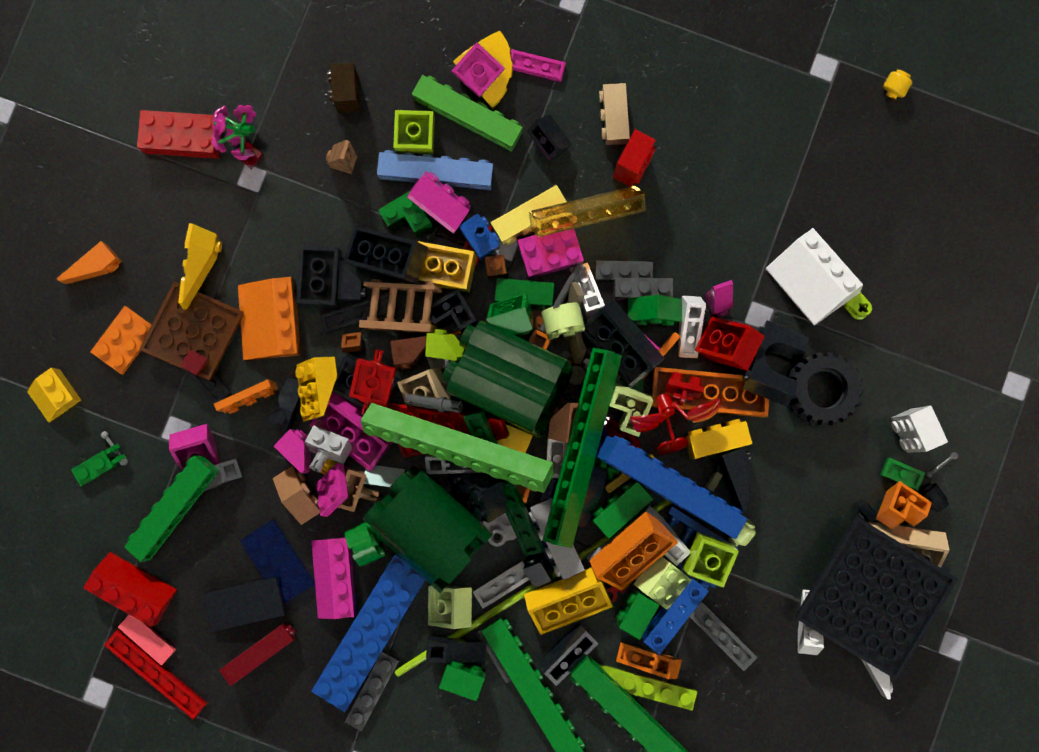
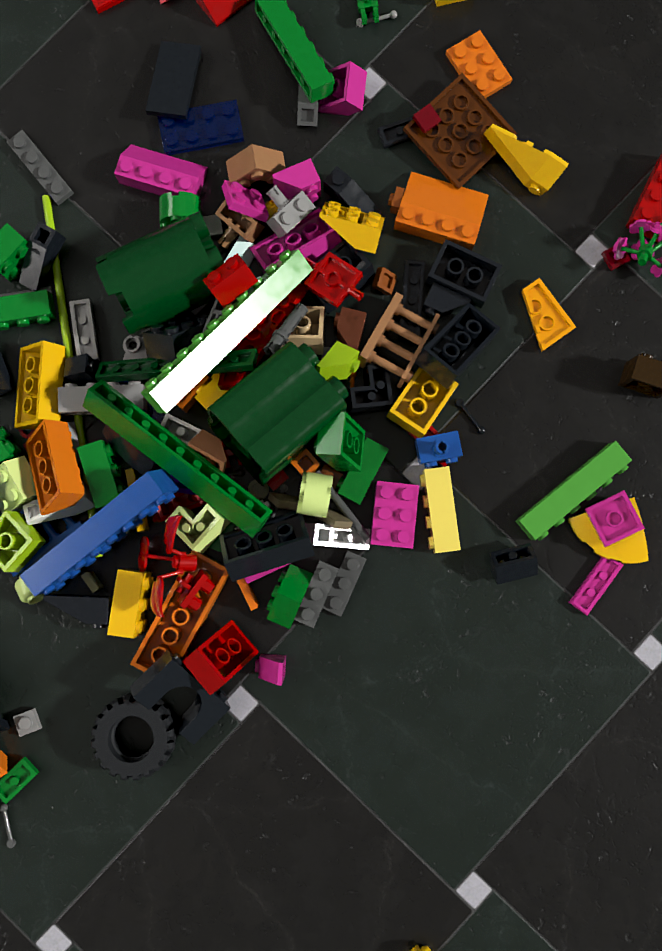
camera: 115 degrees right, 0 degrees up
orange slope [57,241,122,284] -> none
orange plate [214,379,278,414] -> none
dark red slope [219,622,296,686] -> none
blue brick [311,554,425,712] -> none
medium nougat slope [326,140,357,174] -> none
medium blue brick [377,150,493,190] -> none
green brick [378,191,432,237] -> none
lime brick [393,110,435,155] -> none
dark pink slope [407,171,471,233] -> none
yellowish green slope [428,586,472,629] -> none
dark orange brick [485,254,507,280] -> none
clear yellow brick [529,186,646,237] -> none
tan brick [599,83,630,145] -> none
red brick [612,129,657,188] -> none
white slope [678,296,706,358] -> none
white slope [766,228,863,326] -> none
lime piece [842,292,872,320] -> none
white brick [891,406,948,453] -> none
none -> light grey plate [13,708,42,737]
none -> light grey tile [203,215,223,238]
none -> red brick [203,253,258,308]
none -> dark orange plate [388,186,405,215]
none -> light orange wing [521,278,576,352]

